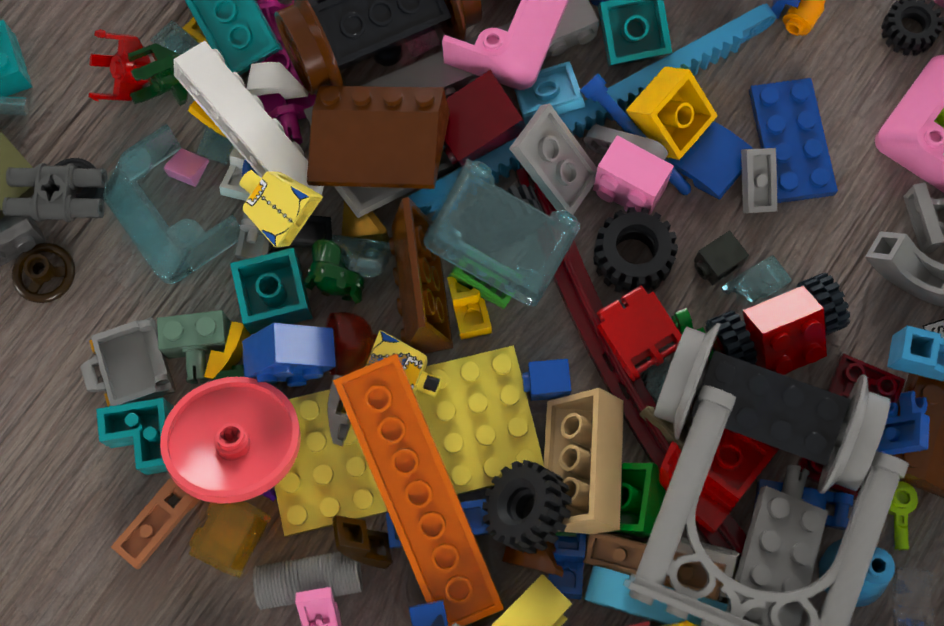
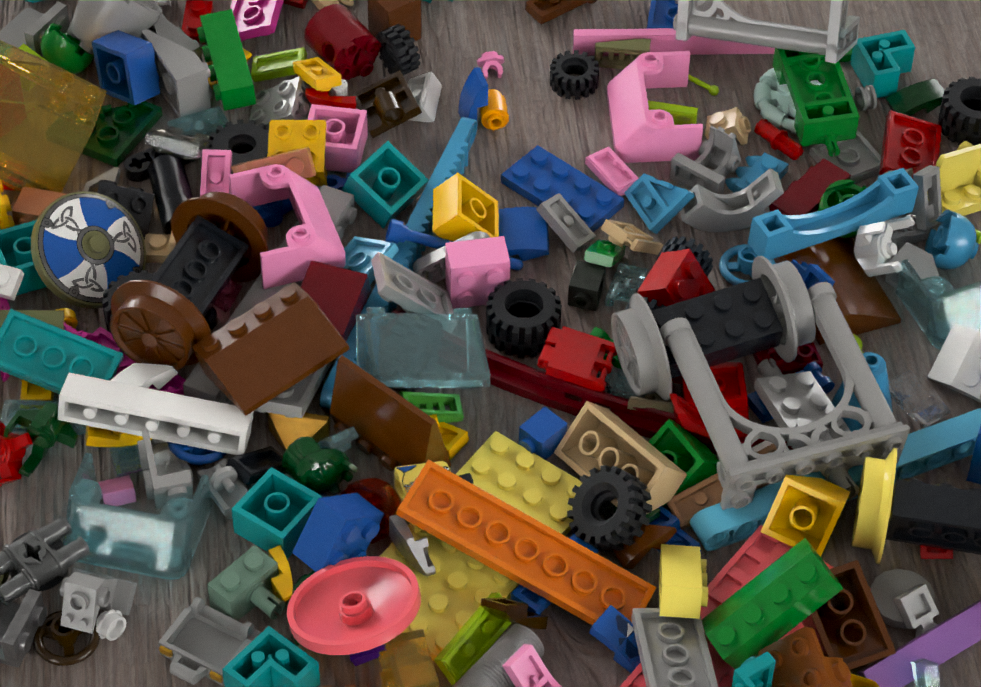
camera: 45 degrees left, 25 degrees down
light yellow torso [239,170,323,247] -> none
none -> light grey tile [60,567,137,634]
none -> white plate [96,609,127,641]
none -> light grey bracket [137,430,193,509]
none -> lime tile [434,592,512,685]
none -> green plate [584,240,626,268]
none -> bright pink plate [585,147,639,196]
none -> tan plate [601,219,663,255]
none -> dark azure wing [624,173,695,234]
none -> dark azure piece [719,244,776,286]

